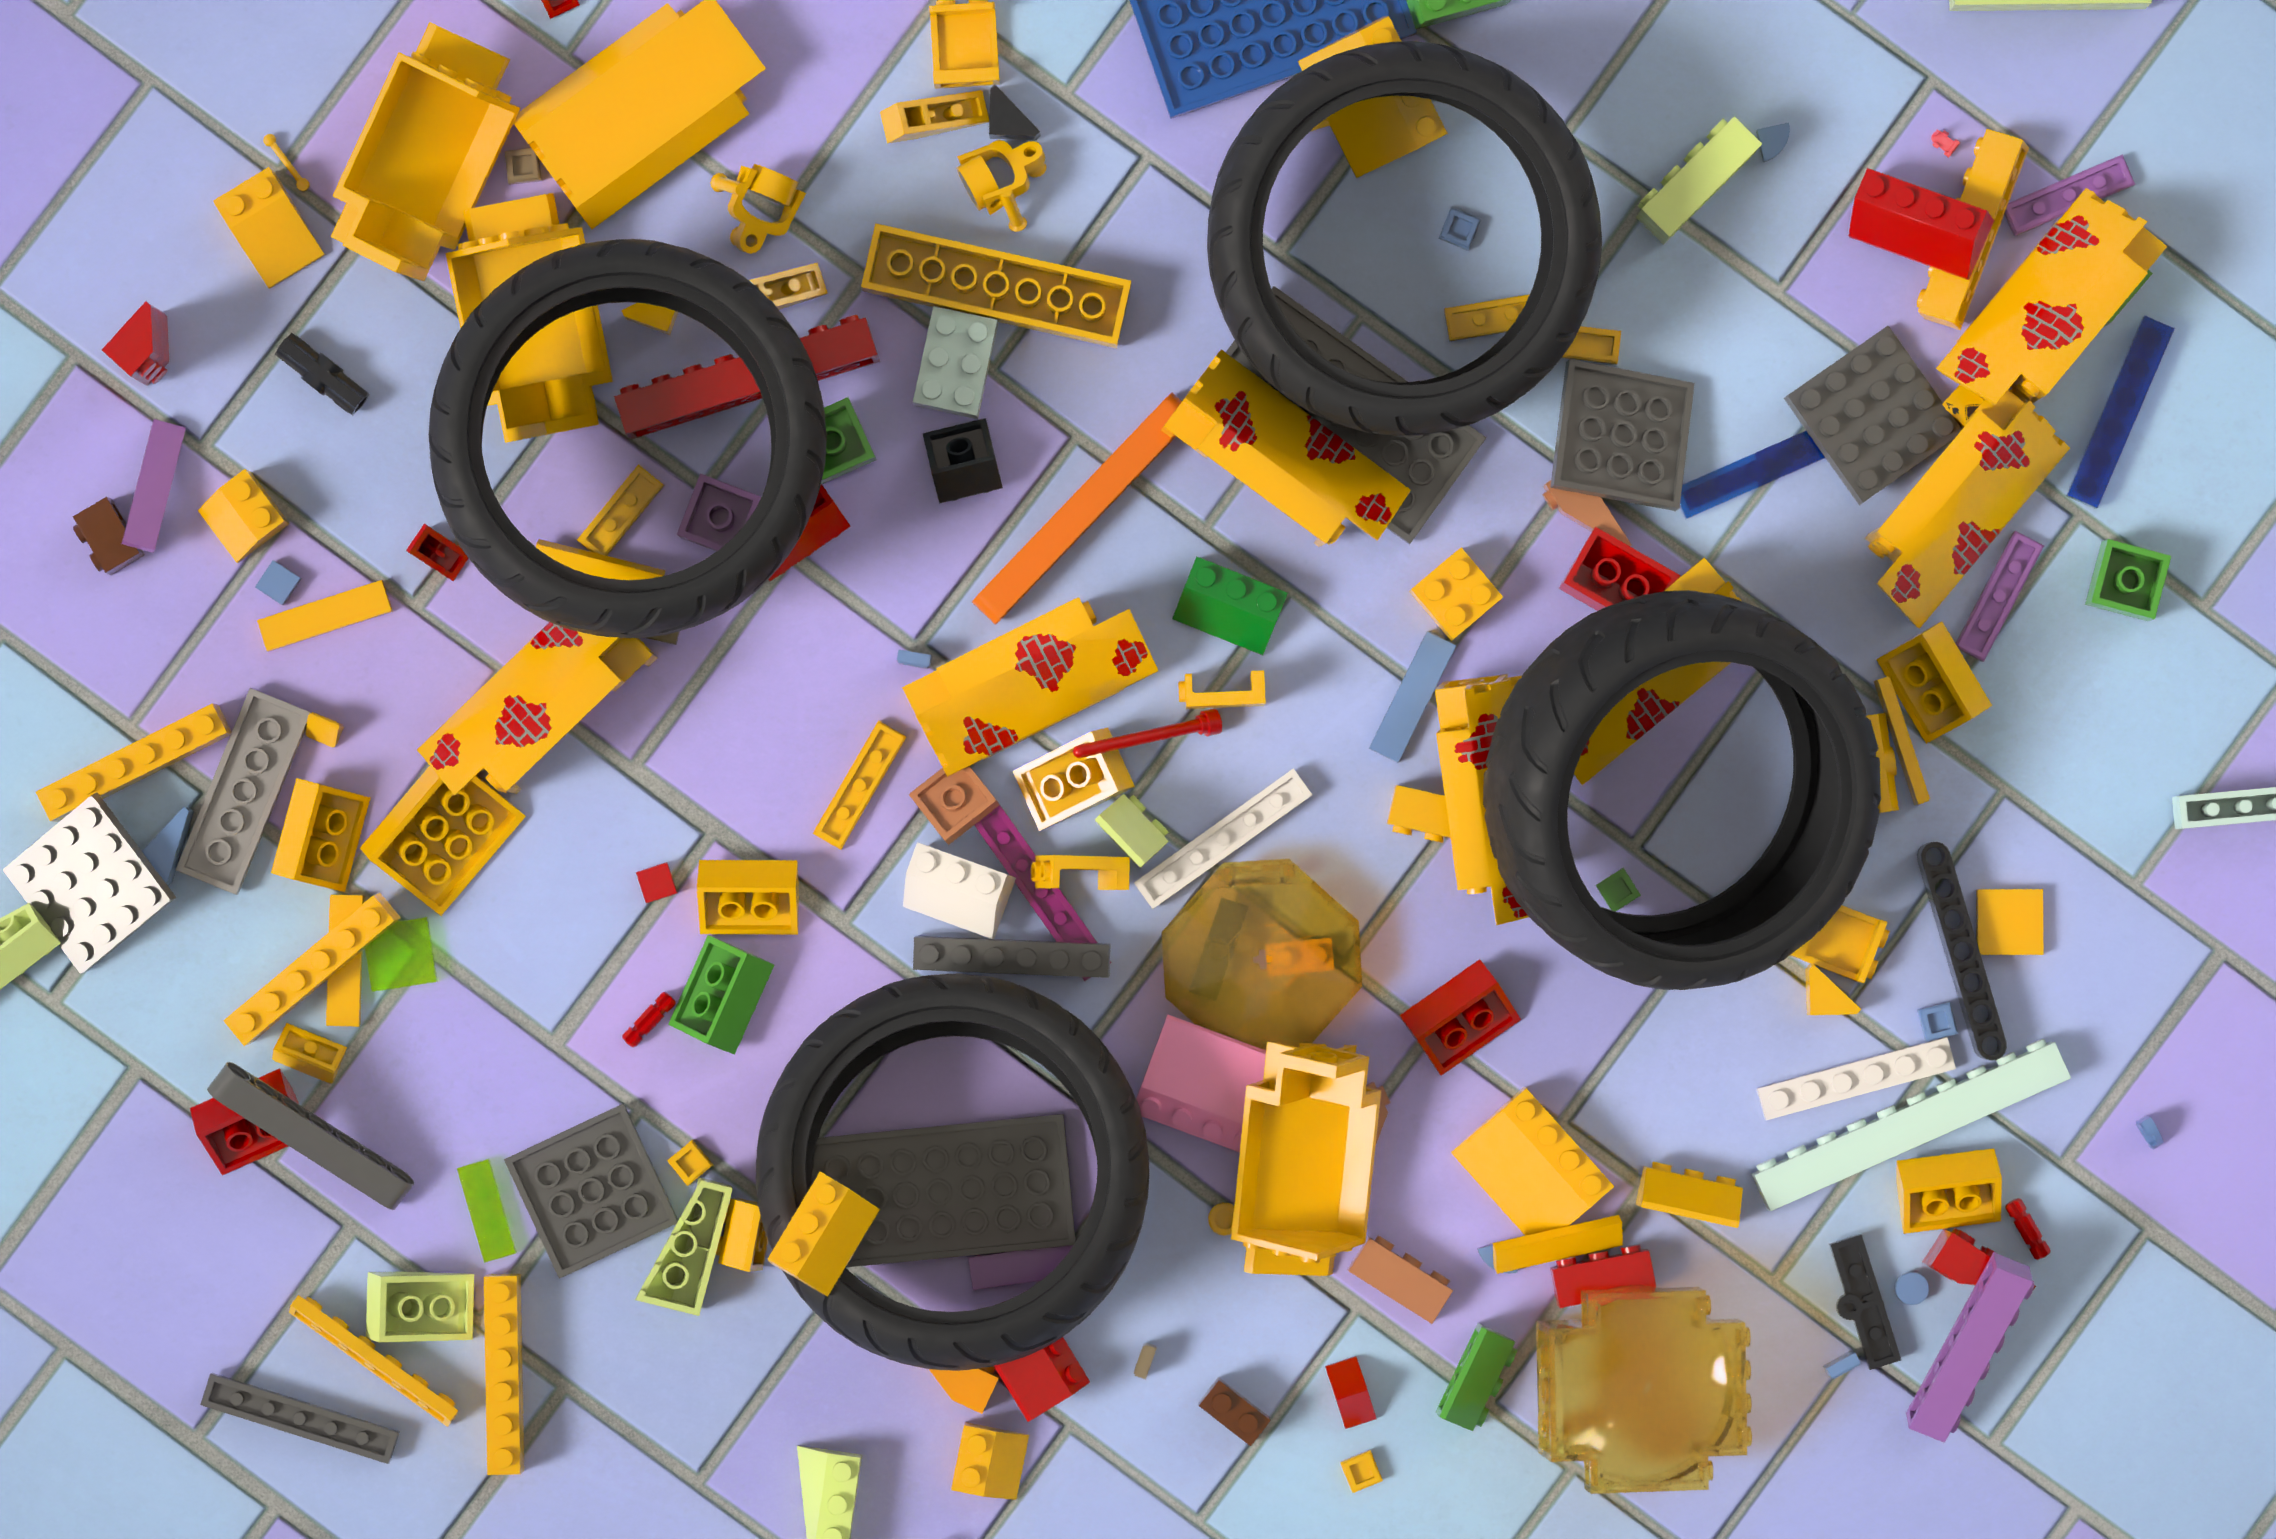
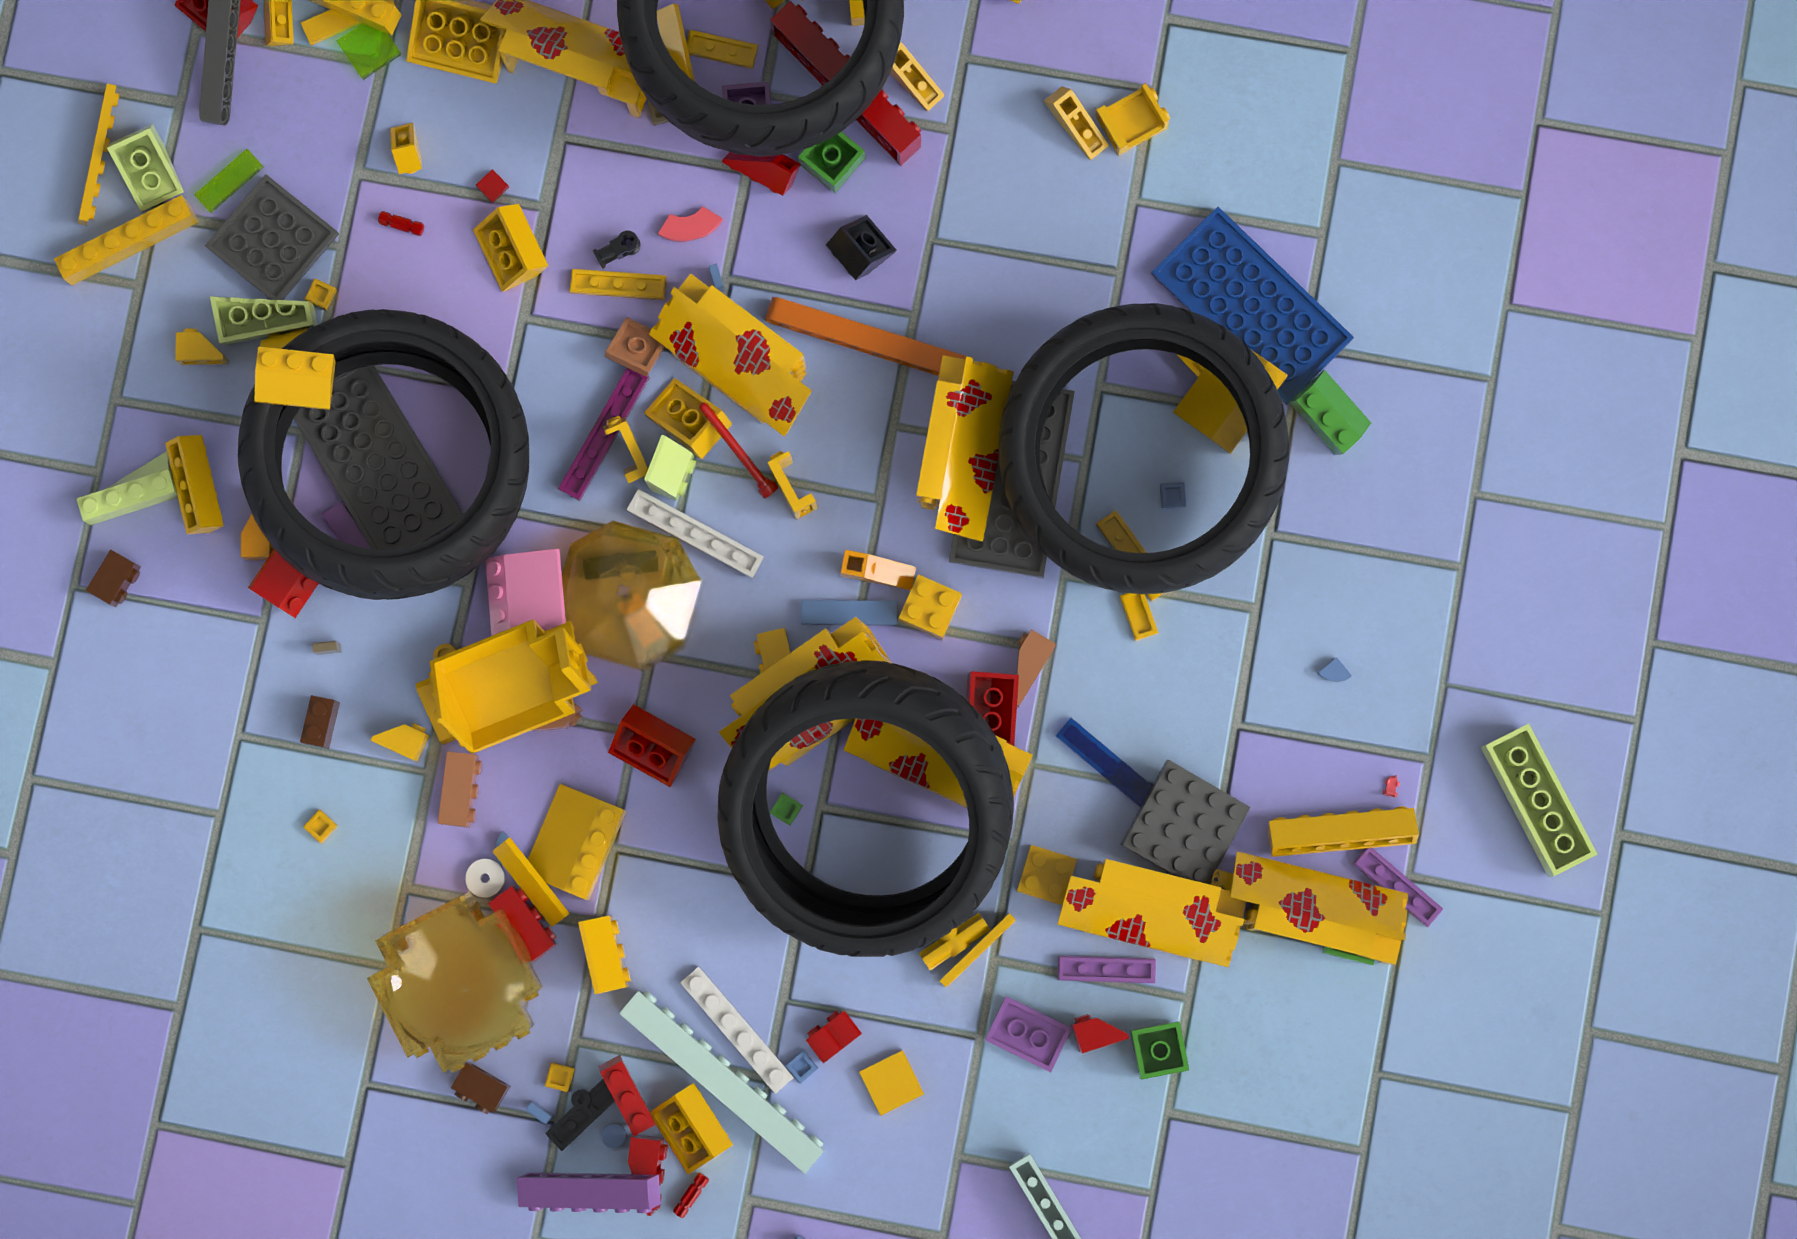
camera: 70 degrees right, 5 degrees down
dark grey plate [200,1373,400,1464] -> none
bright green slope [668,935,774,1055] -> none
yellow piece [710,164,806,254] -> none
yellow brick [861,223,1132,349] -> none
white slope [903,842,1016,939] -> none
light aqua brick [913,306,998,419] -> none
dark grey plate [913,936,1111,978] -> none
yellow slope [951,1422,1029,1500] -> none
yellow piece [956,140,1047,232] -> none
black slope [989,84,1041,140] -> none
green slope [1172,556,1288,656] -> none
red slope [1325,1356,1377,1429] -> none
bright green slope [1436,1323,1517,1431] -> none
dark grey plate [1550,359,1695,511] -> none
yellowish green brick [1636,116,1762,245] -> none
yellow panel [1789,905,1890,983] -> none
yellow slope [1805,964,1861,1015] -> none
red slope [1848,168,1994,281] -> none
yellow slope [1876,621,1992,744] -> none
black beam [1917,842,2007,1060] -> none
clear blue plate [2066,316,2175,509] -> none
none -> yellow brick [165,435,224,534]
none -> yellow slope [175,328,228,365]
none -> yellow slope [370,723,430,762]
none -> yellow slope [390,123,422,174]
none -> reddish brown brick [451,1062,511,1114]
none -> white piece [465,859,505,898]
none -> yellow tile [545,1062,575,1092]
none -> black connector [593,230,641,269]
none -> red brick [598,1055,656,1136]
none -> coral tile [658,206,723,242]
none -> red brick [806,1010,862,1064]
none -> light orange slope [840,549,916,591]
none -> medium lavender plate [985,996,1072,1072]
none -> yellow plate [1017,845,1077,905]
none -> red slope [1071,1014,1129,1054]

